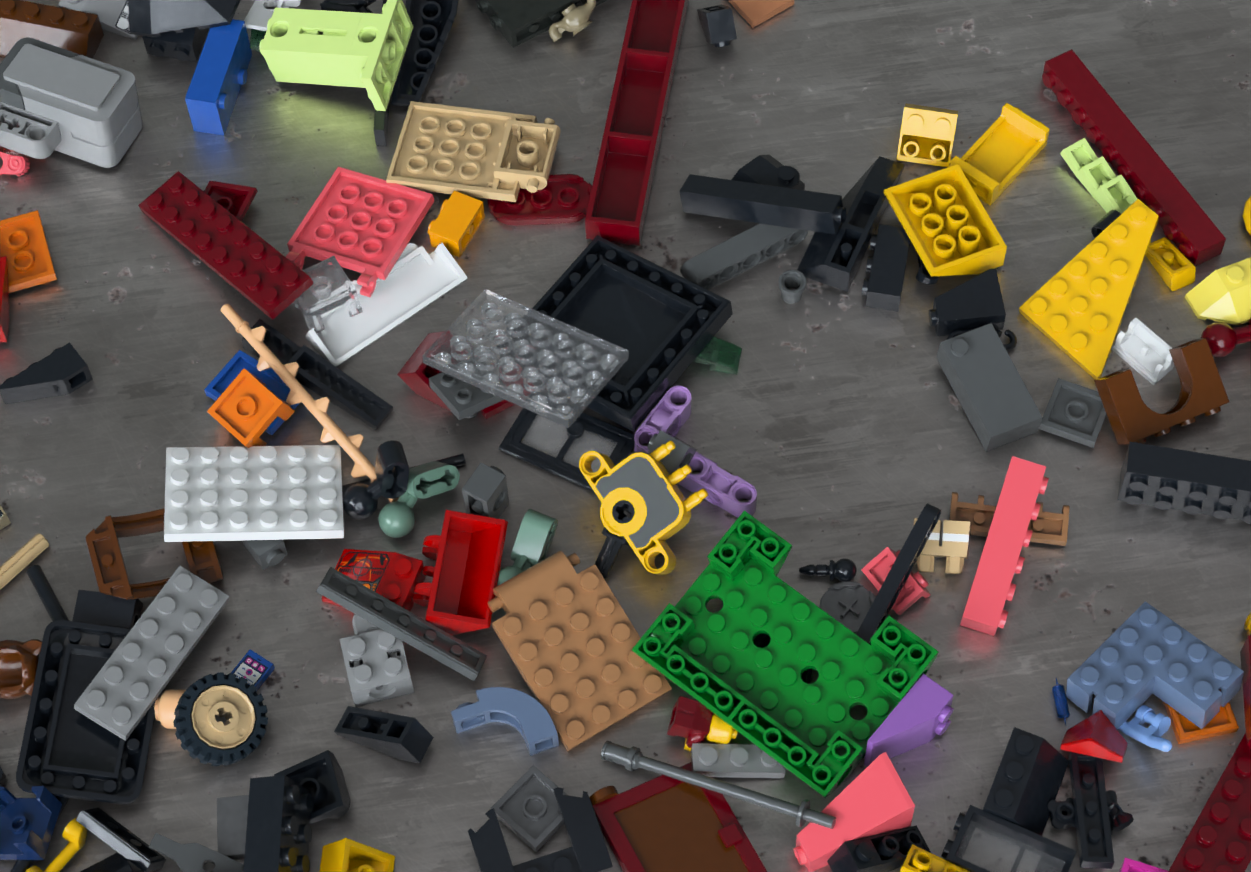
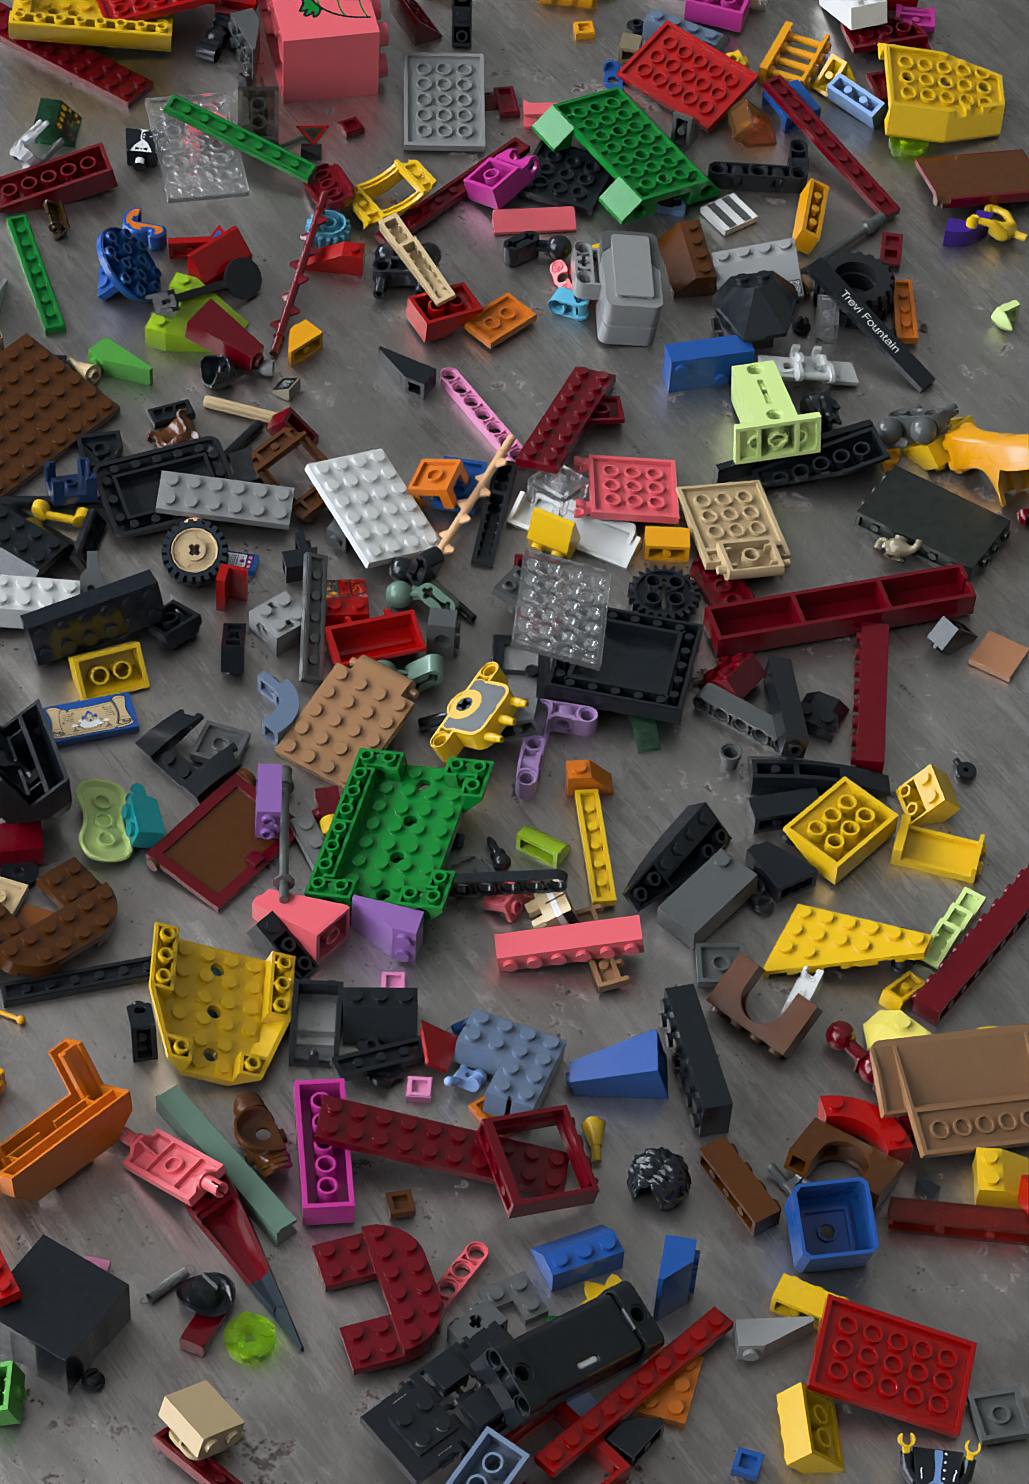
camera: 60 degrees right, 10 degrees down
none -> red panel [216,563,248,612]
none -> medium lavender window [255,763,282,840]
none -> dark red slope [266,407,319,449]
none -> black brick [282,532,317,583]
none -> bright pink tile [381,972,406,988]
none -> bright pink tile [406,1076,433,1103]
none -> bright pink beam [440,367,524,469]
none -> lime brick [516,824,571,869]
none -> yellow slope [527,507,581,562]
none -> medium azure piece [548,287,589,321]
none -> orange slope [564,760,614,797]
none -> blue slope [566,1029,668,1099]
none -> yellow plate [574,789,617,907]
none -> black wedge [622,802,732,912]
none -> black gear [627,565,701,621]
none -> dark red slope [697,652,767,699]
none -> dark red brick [850,621,889,774]
none -> black piece [953,758,977,783]

